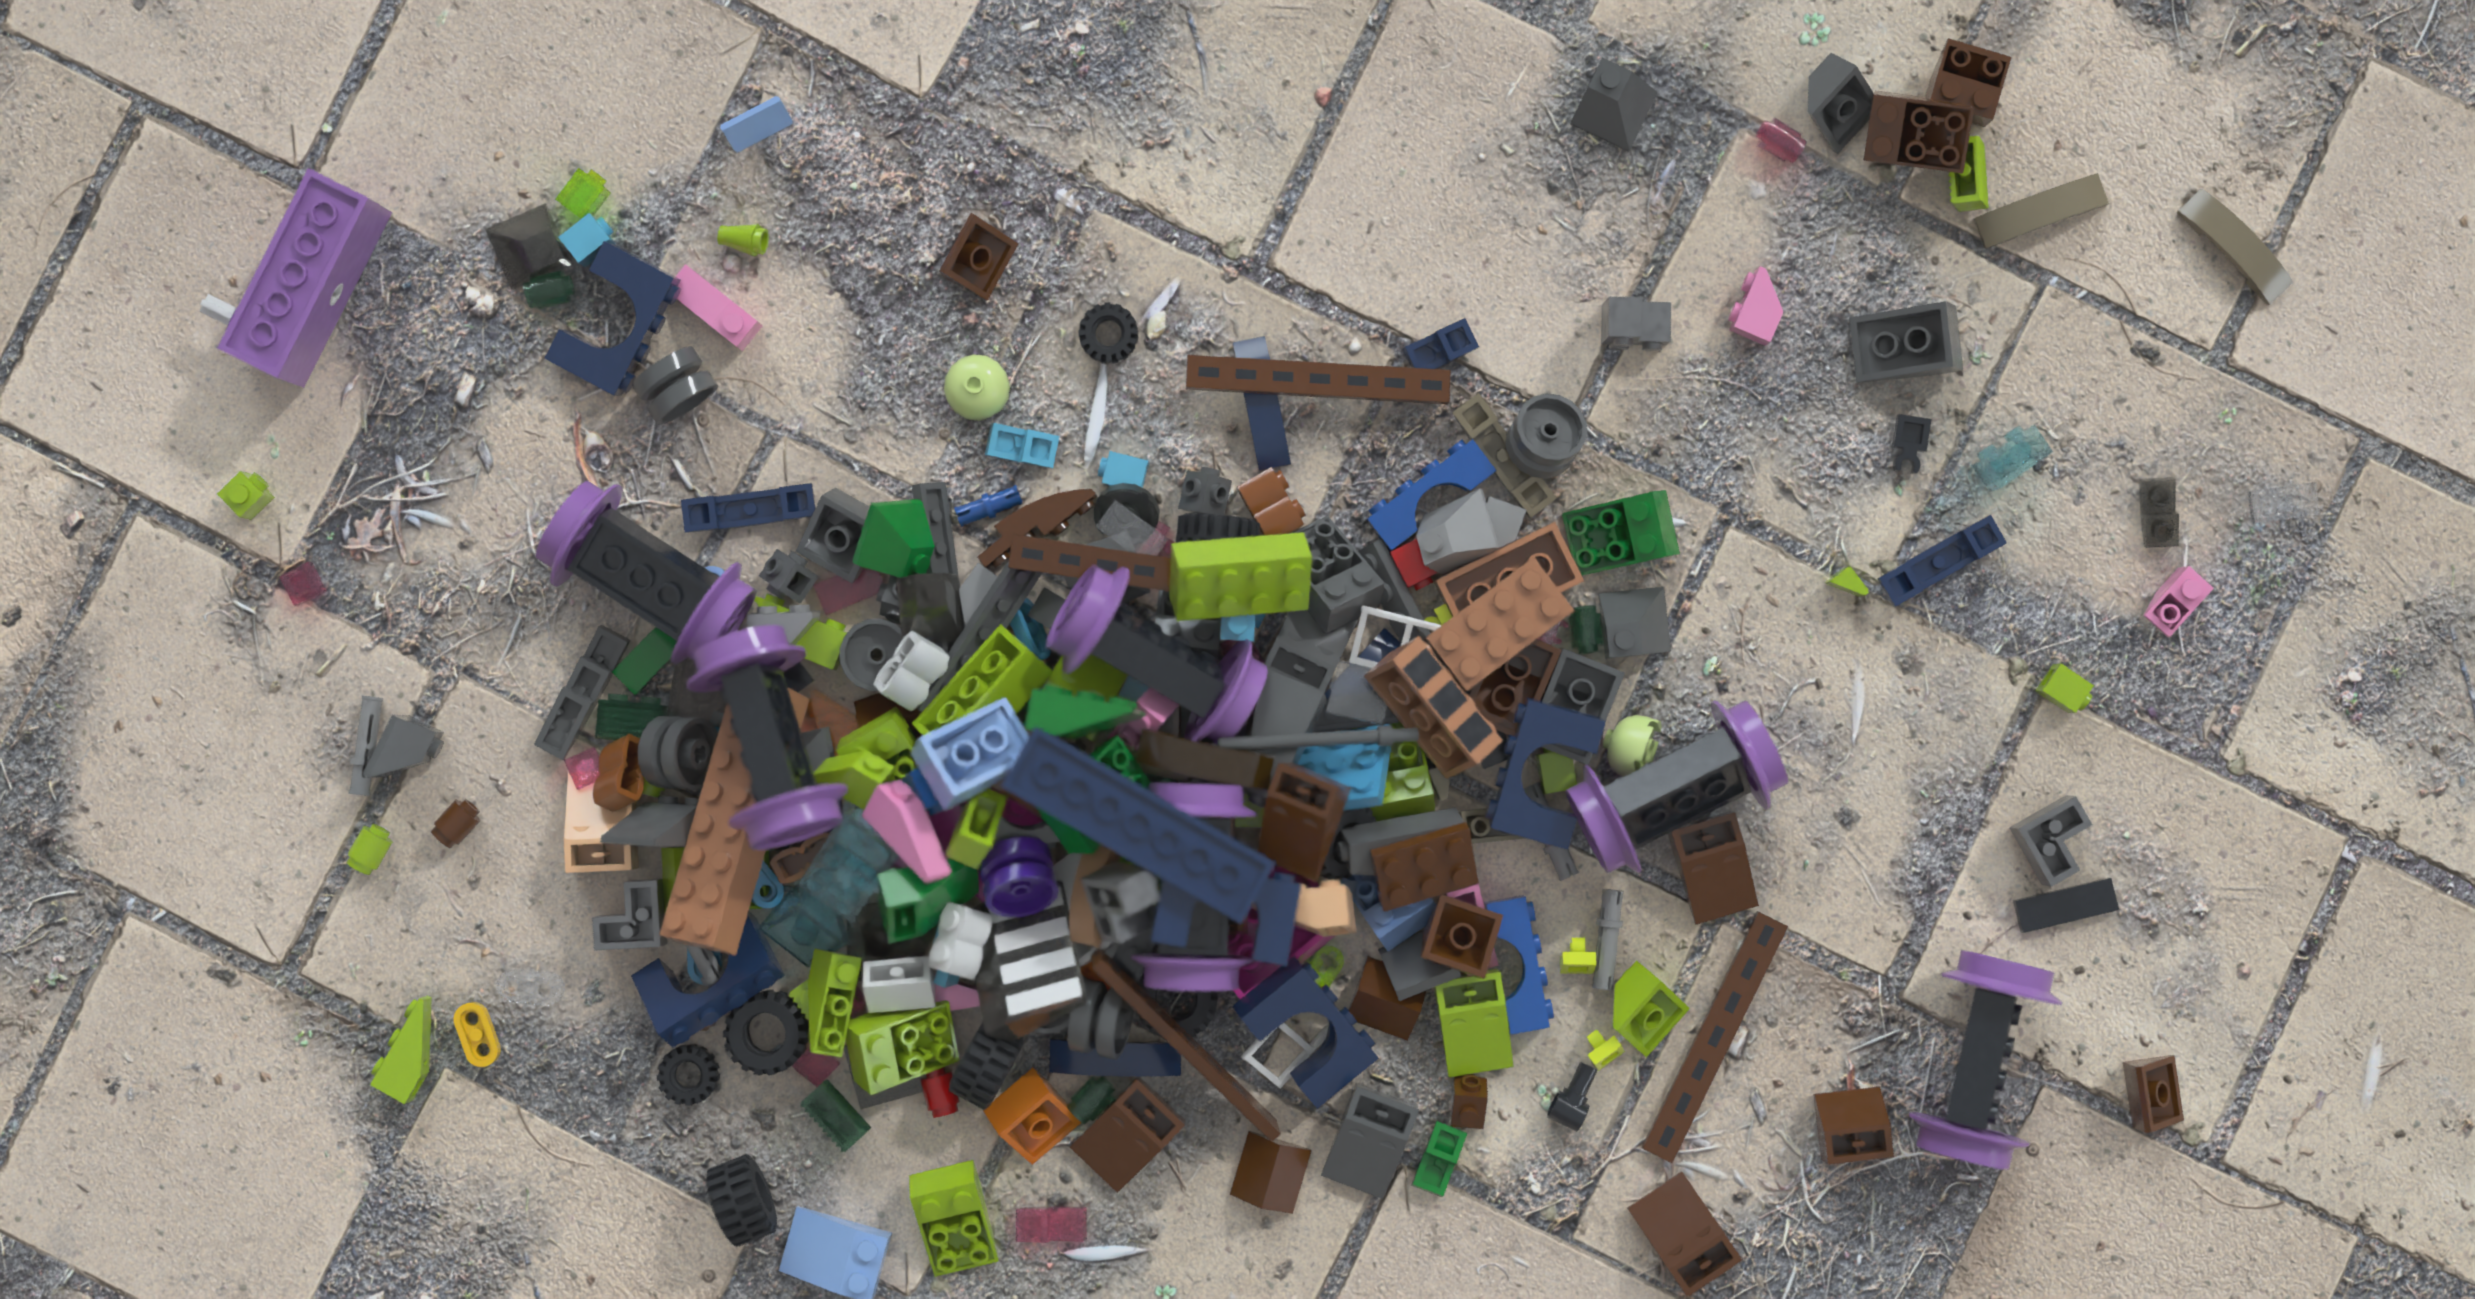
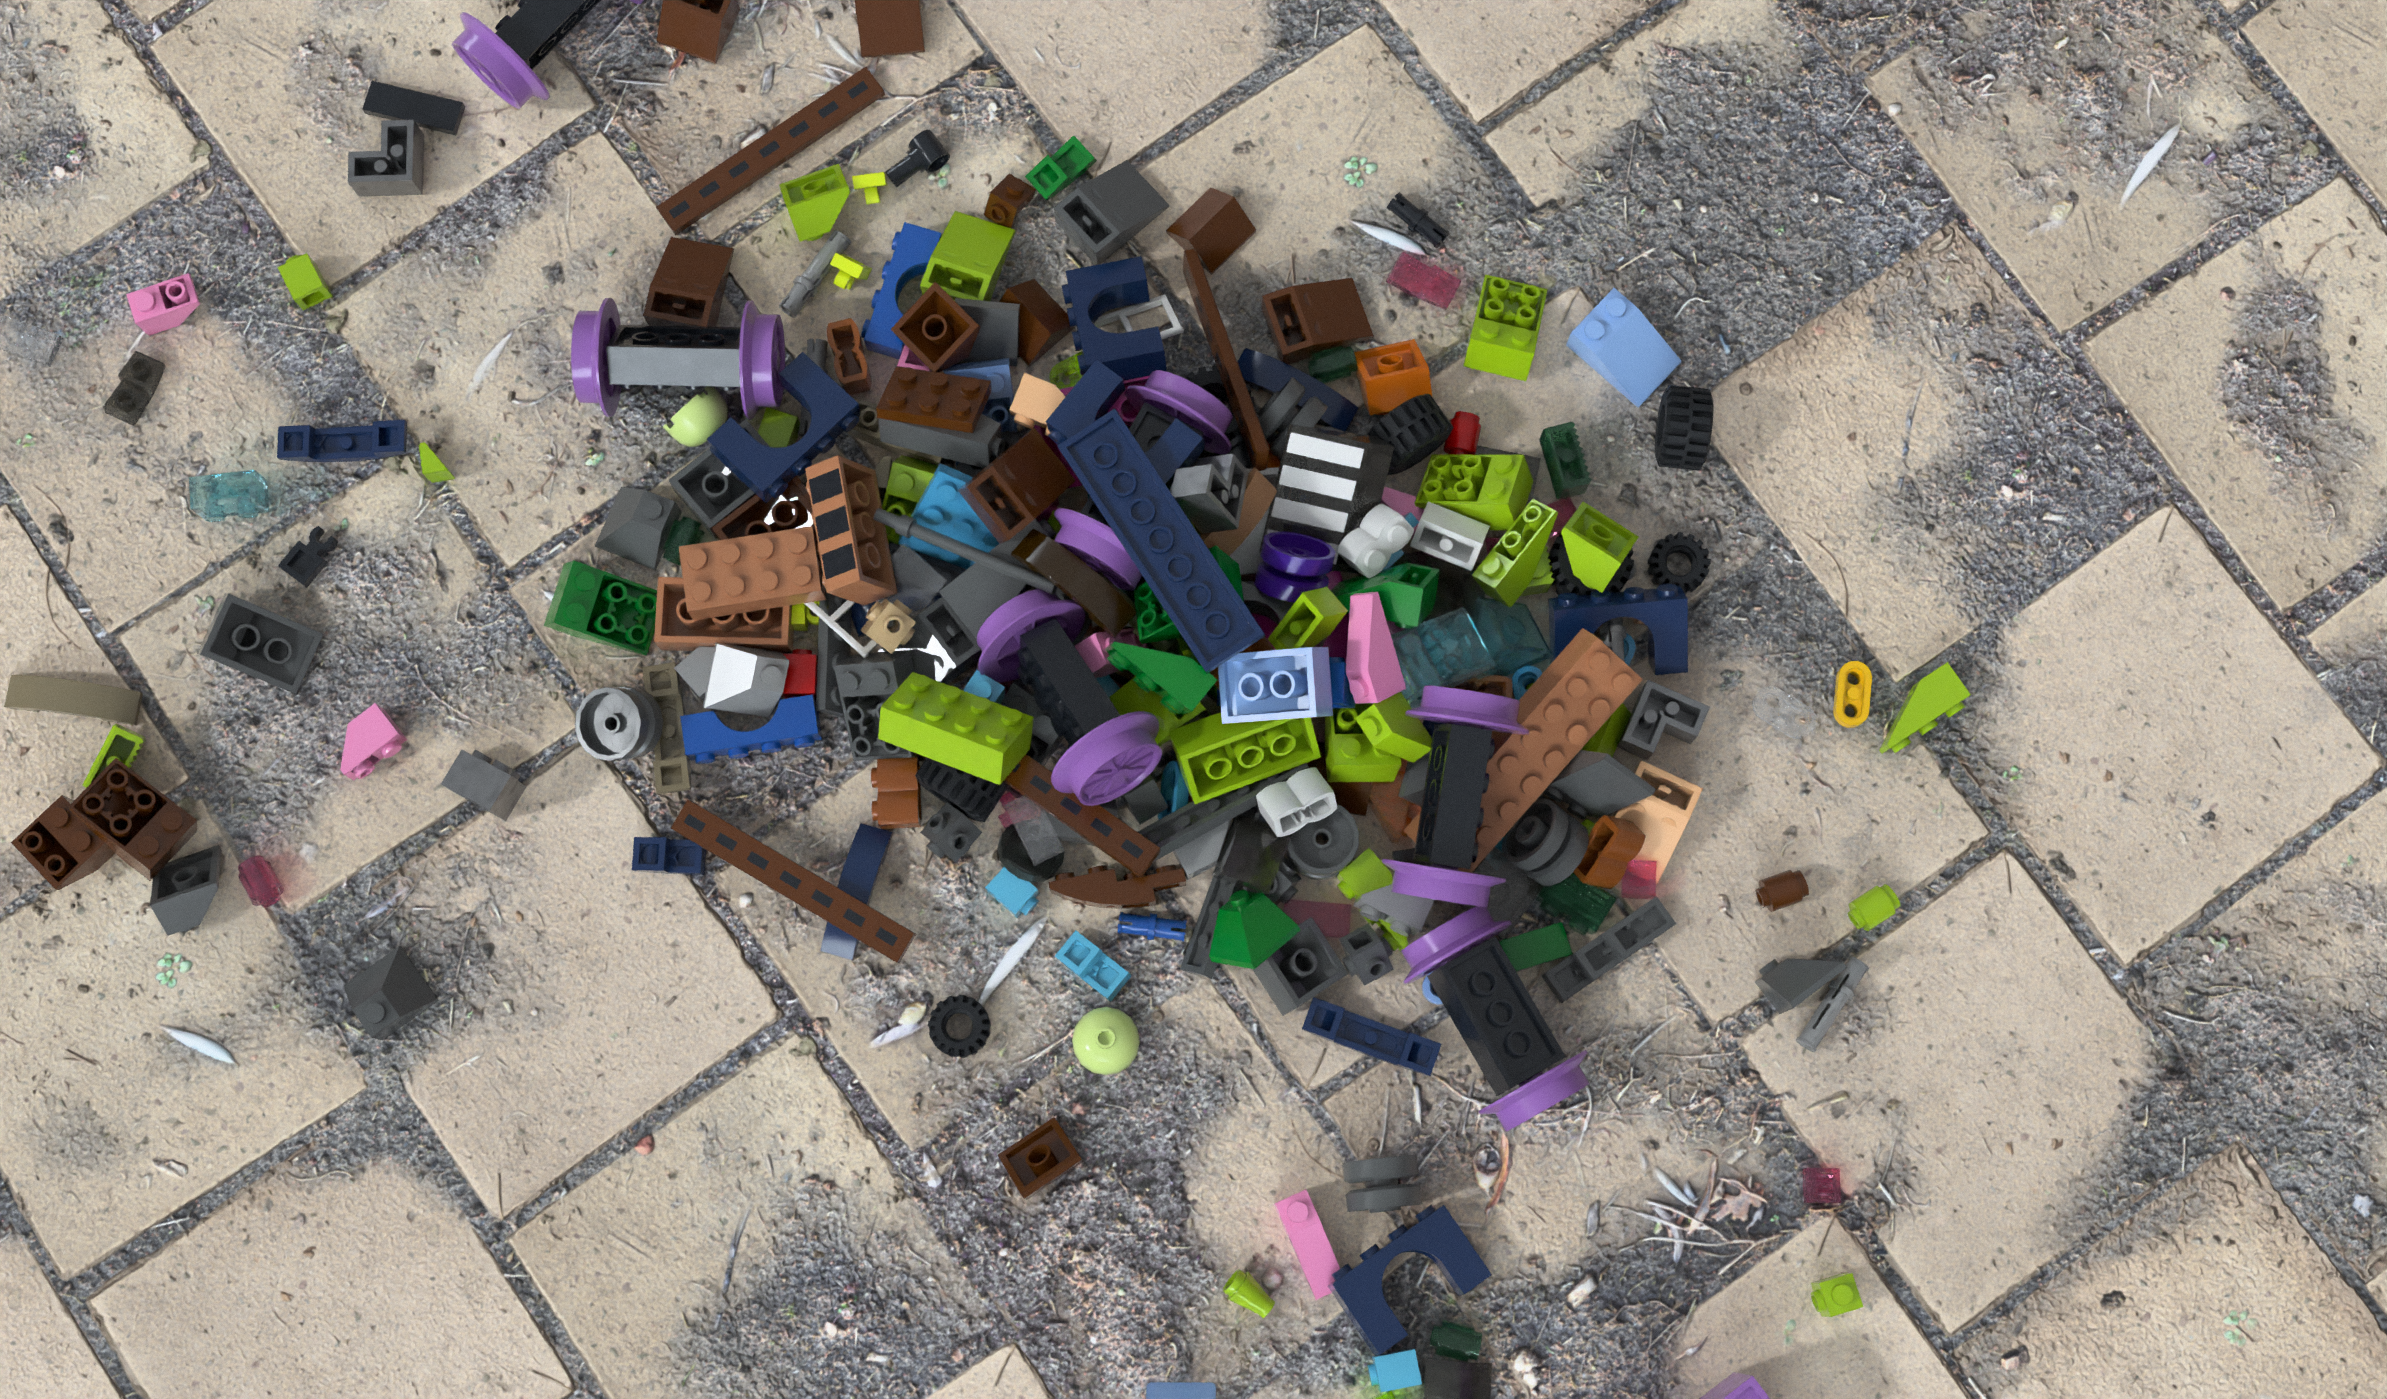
camera: 155 degrees left, 10 degrees down
none -> dark orange brick [827,318,872,395]
none -> tan brick [861,599,916,654]
none -> black pin [1387,192,1449,248]
none -> lime slope [1561,502,1639,593]

